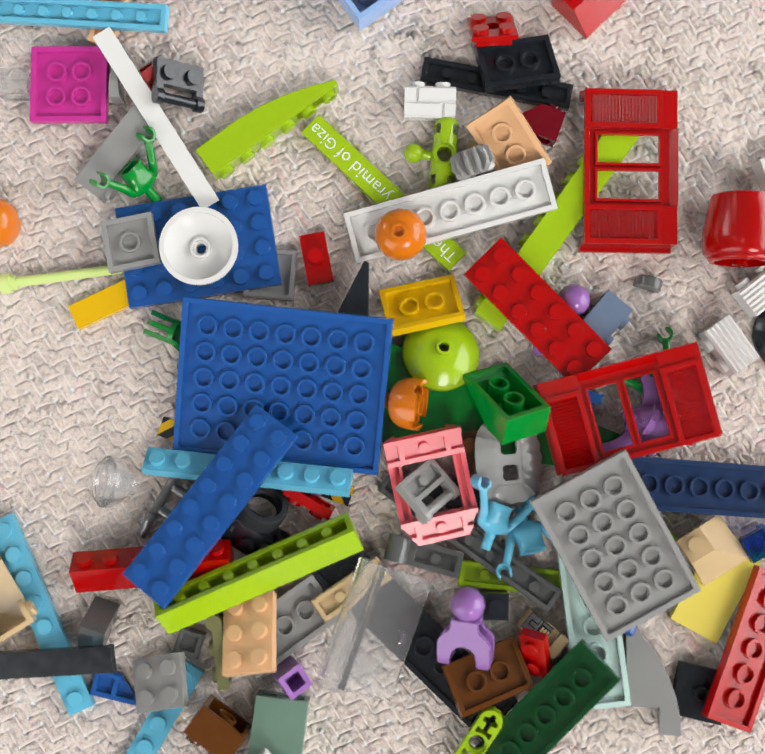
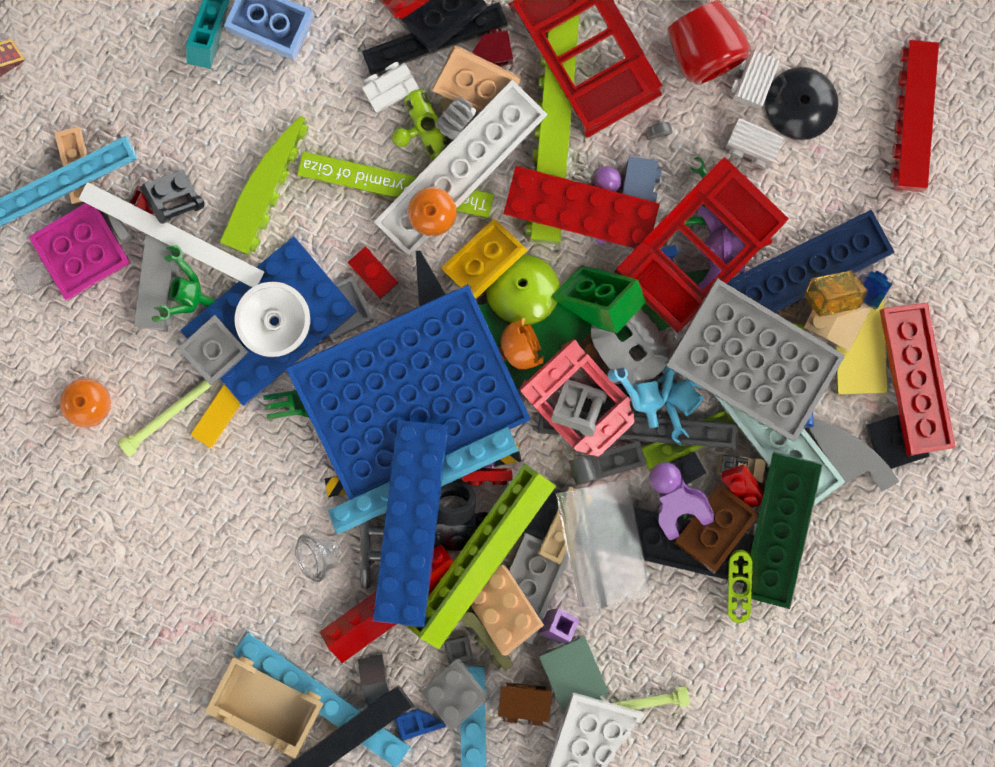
camera: 35 degrees left, 0 degrees up
none -> clear yellow brick [804,270,868,317]

